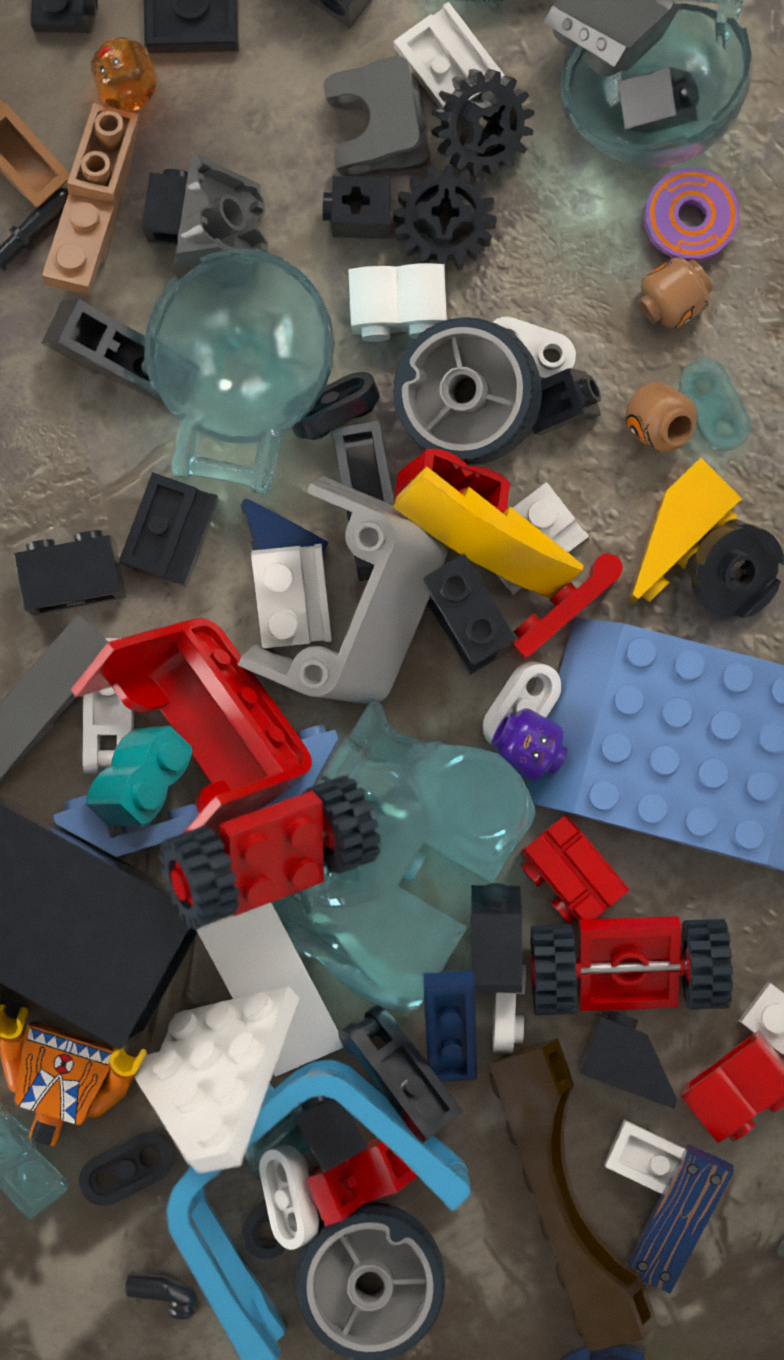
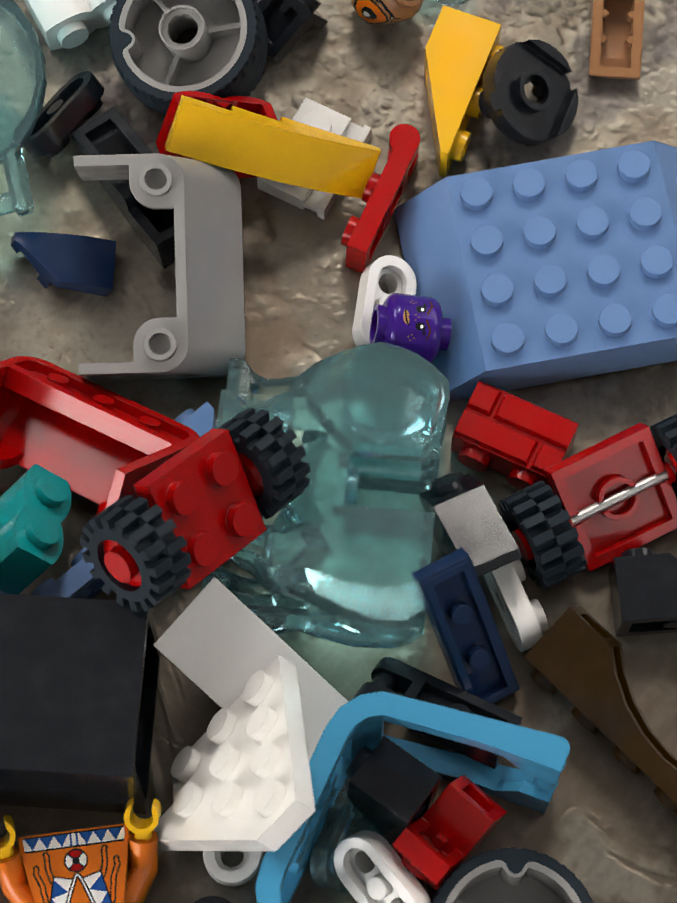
camera: 30 degrees left, 15 degrees down
white plate [251,544,332,648] -> none
black panel [423,553,516,675] -> none

